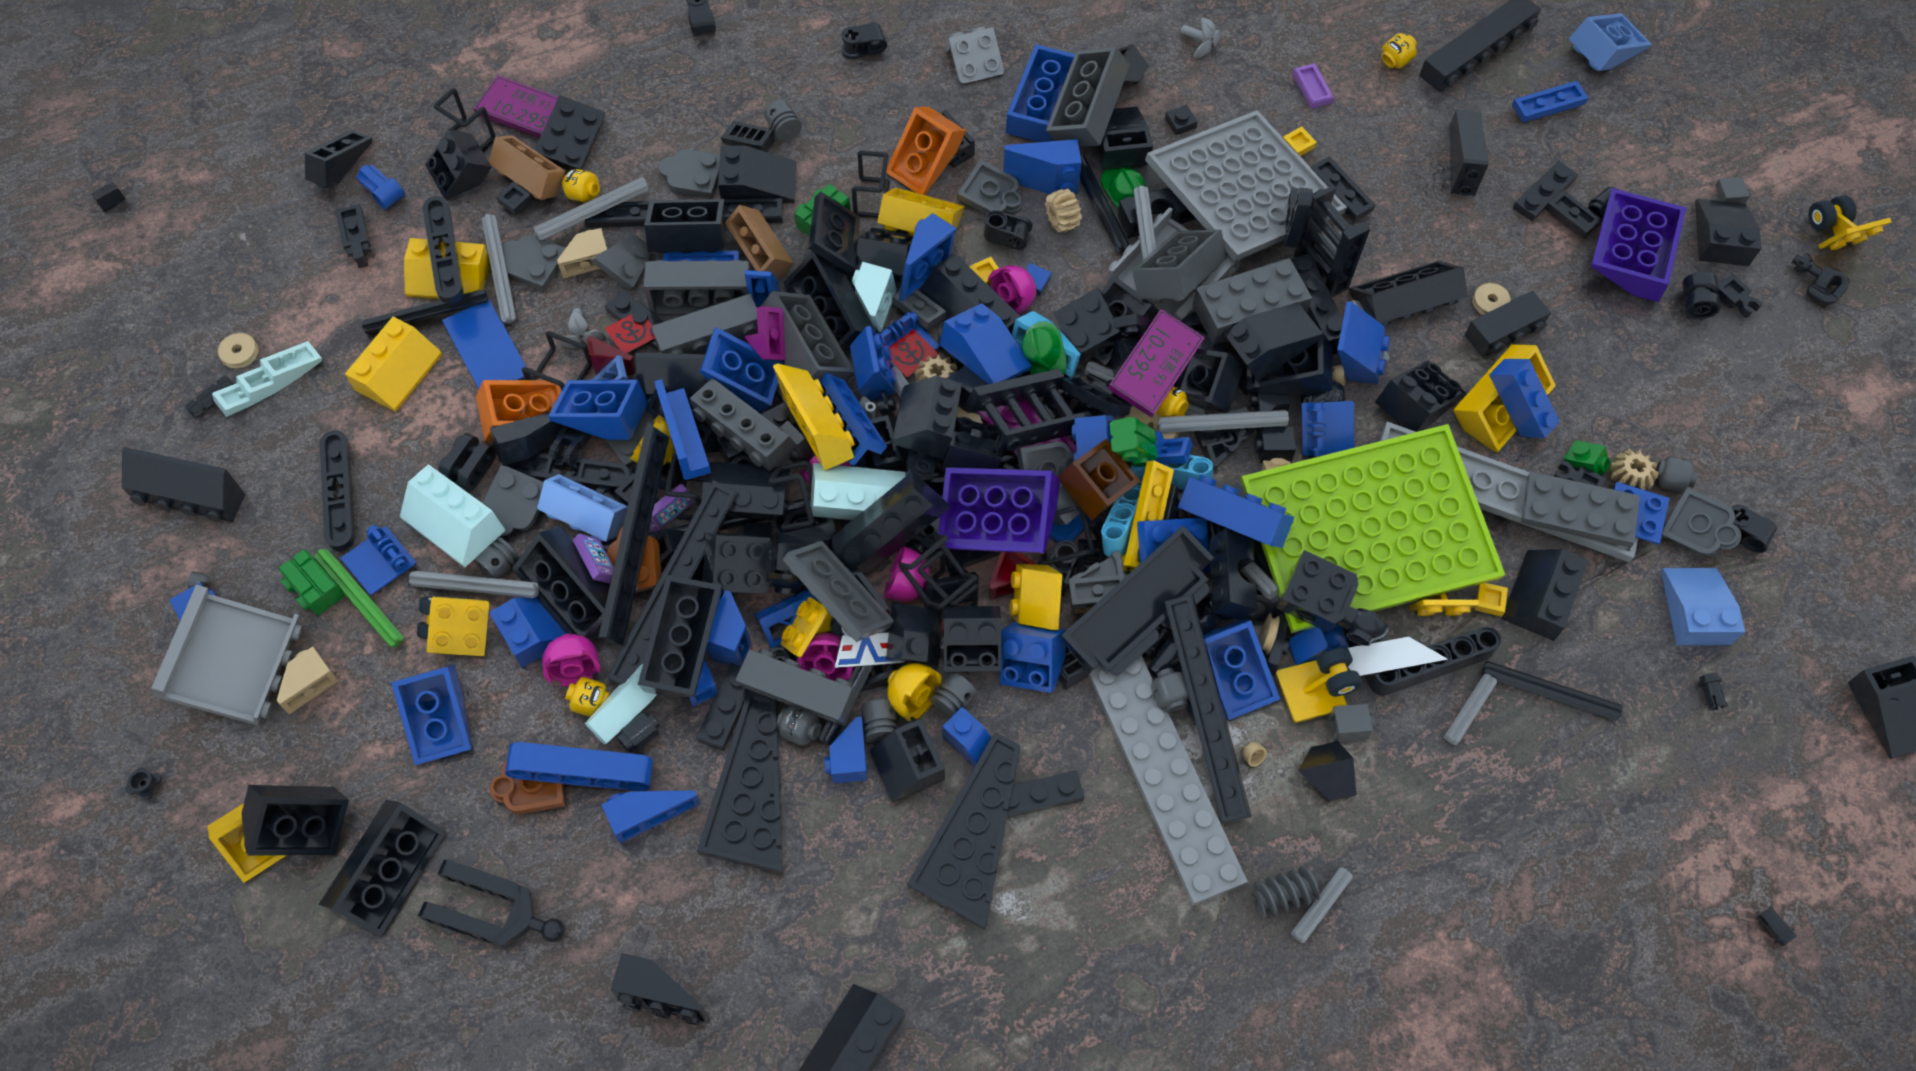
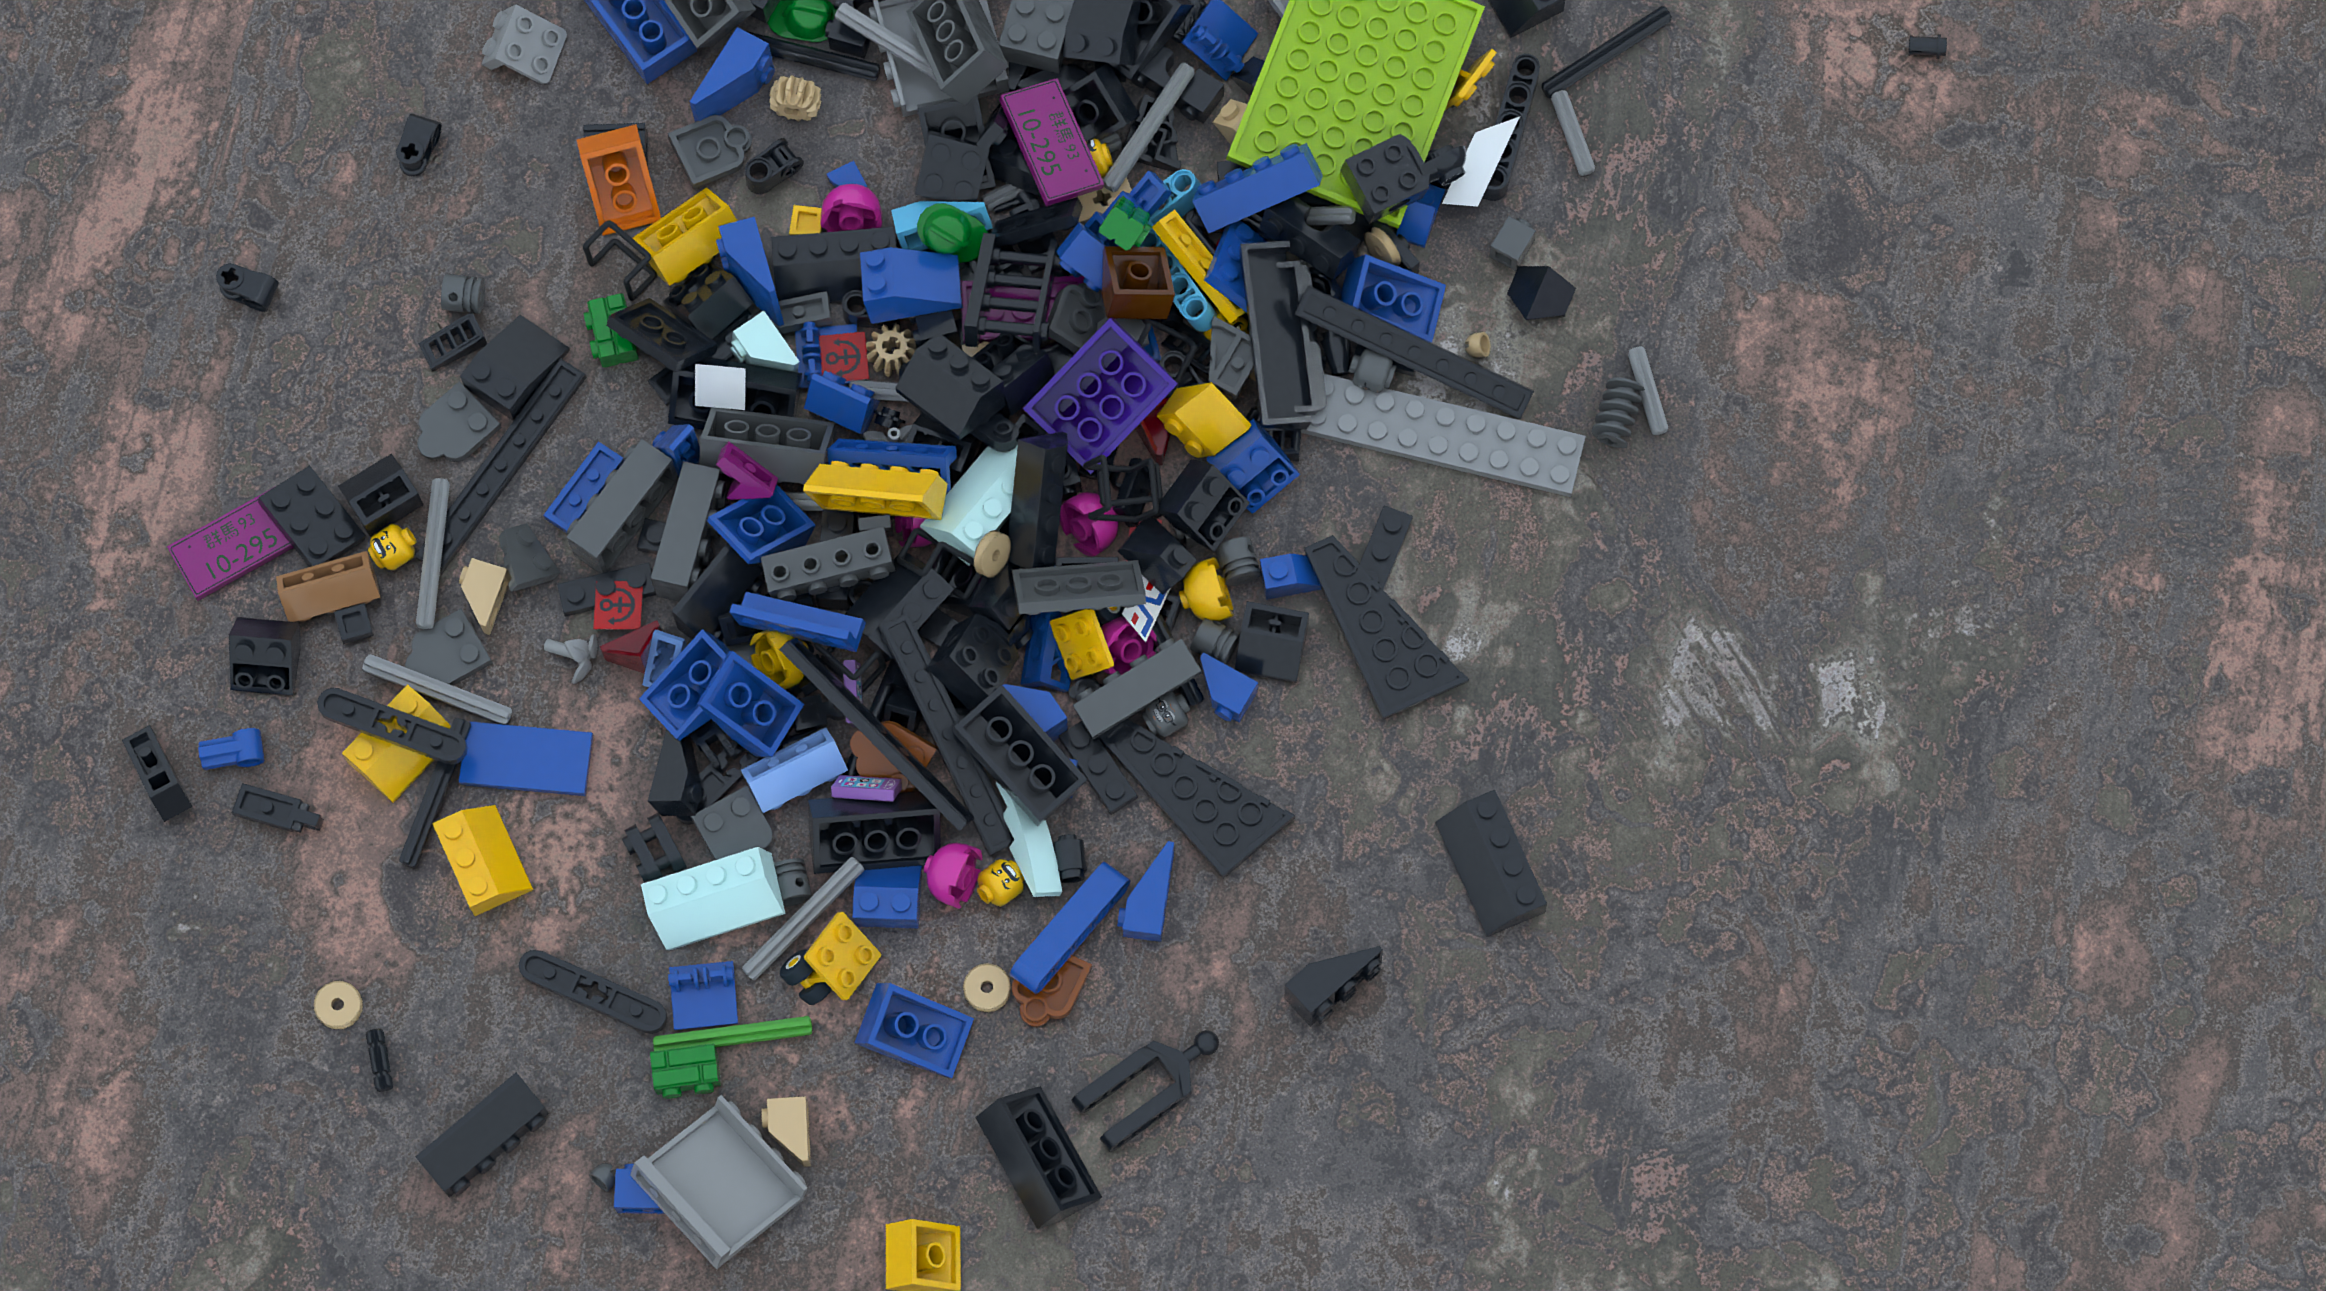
camera: 50 degrees left, 10 degrees up
black slope [91,182,125,211] -> none
light aqua slope [212,341,322,417] -> none
black slope [241,785,349,856] -> none
black piece [434,88,496,151] -> none
orange slope [476,380,561,442] -> none
black piece [522,331,592,391] -> none
black brick [644,199,727,253] -> none
medium nougat brick [725,205,794,280] -> none
yellow plate [1275,647,1362,723] -> none
yellow plate [1474,583,1508,617] -> none
none -> black slope [338,454,424,537]
none -> white sticker [695,364,746,410]
none -> blue slope [697,651,804,757]
none -> tan piece [963,963,1011,1012]
none -> tan piece [974,530,1011,578]

